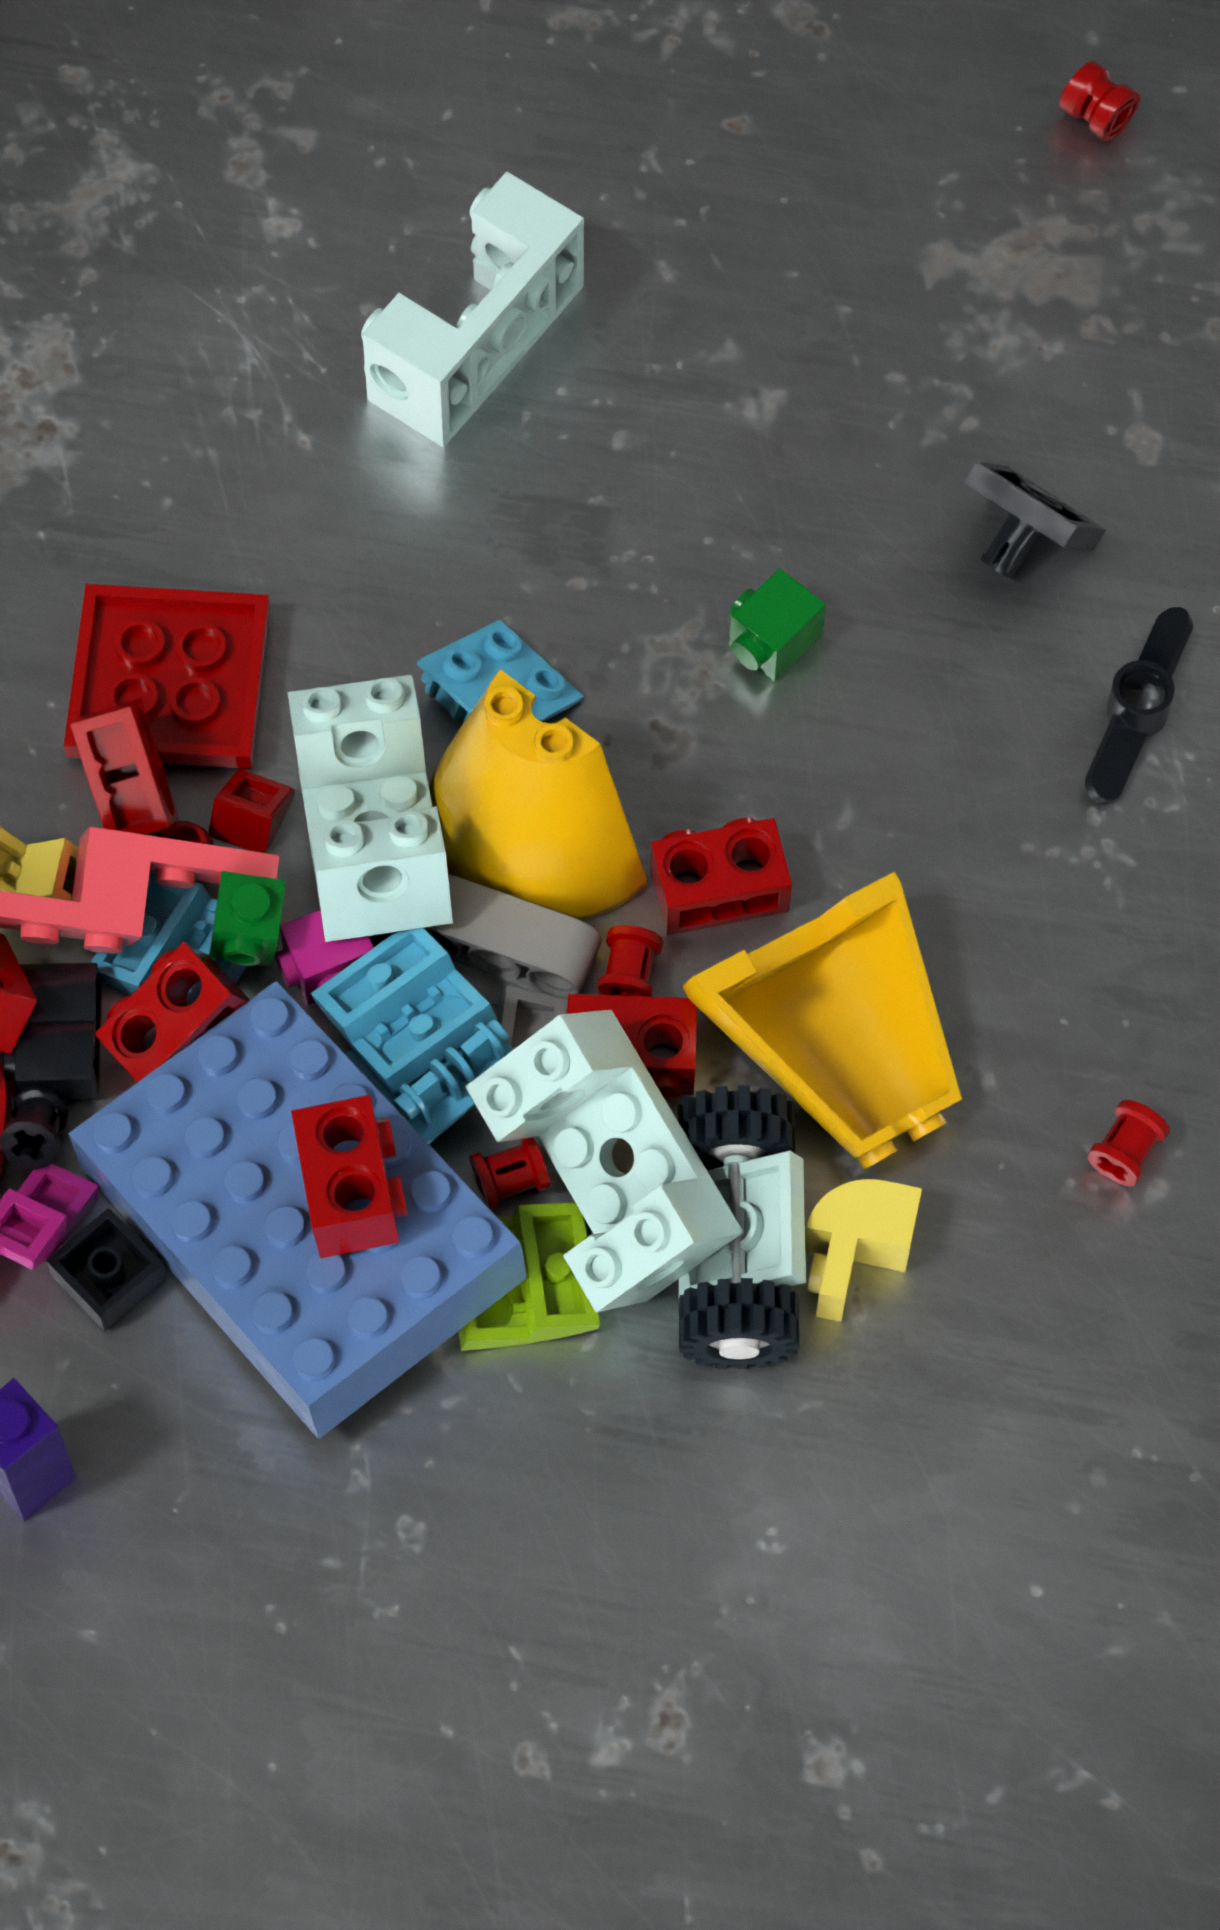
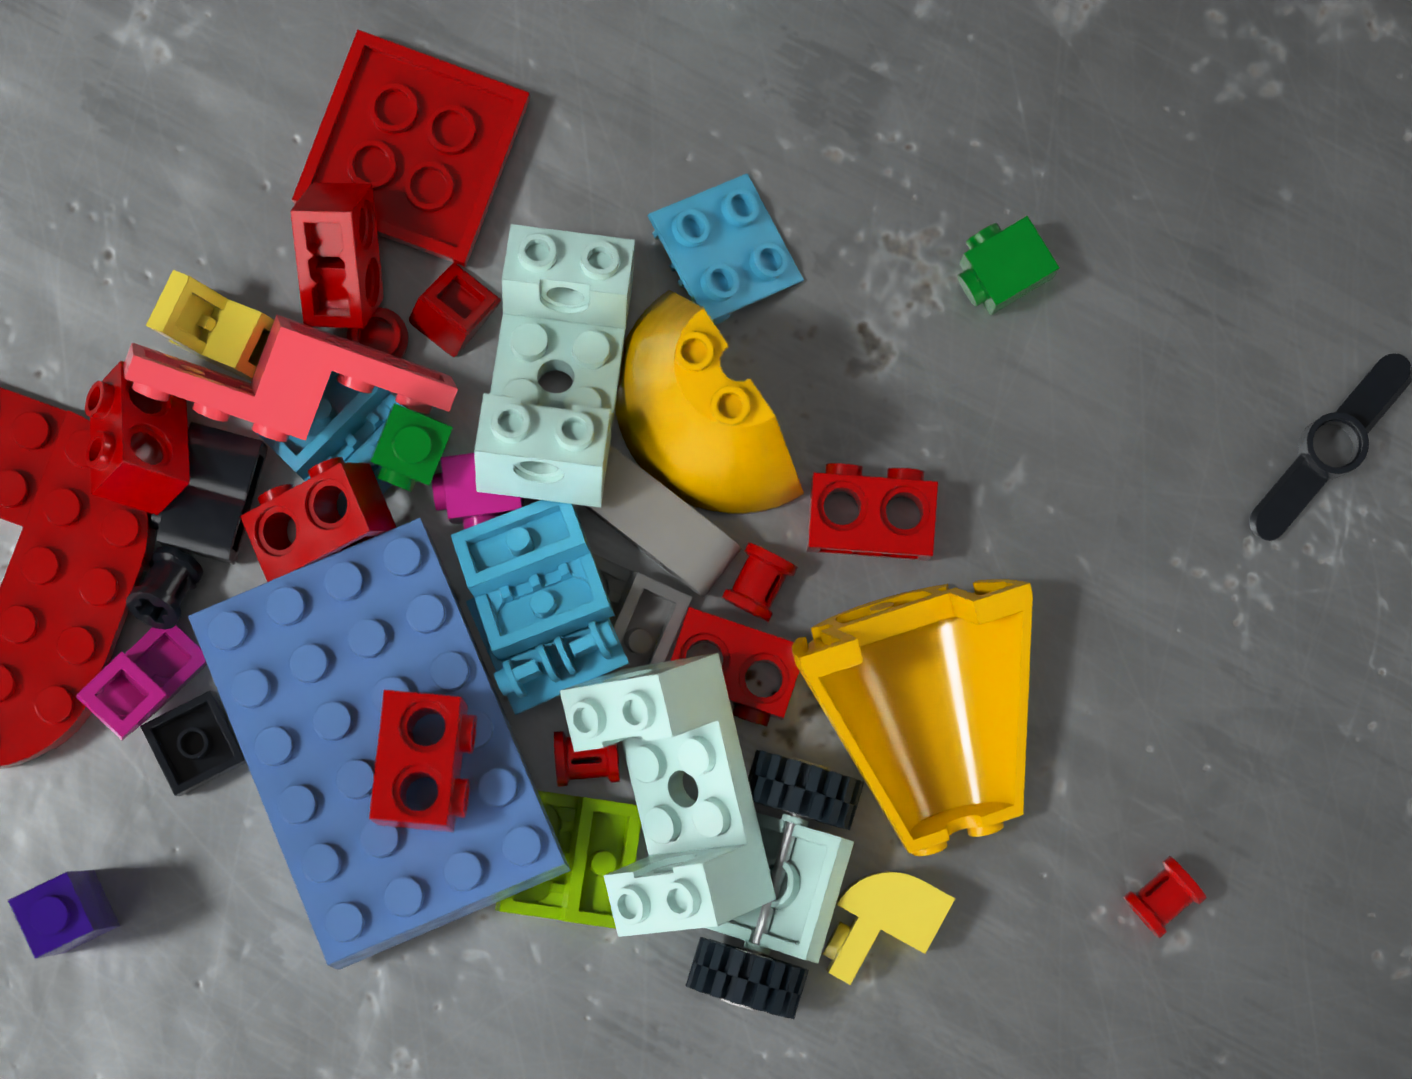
camera: 15 degrees right, 20 degrees up
black tile [964,461,1106,579] -> none

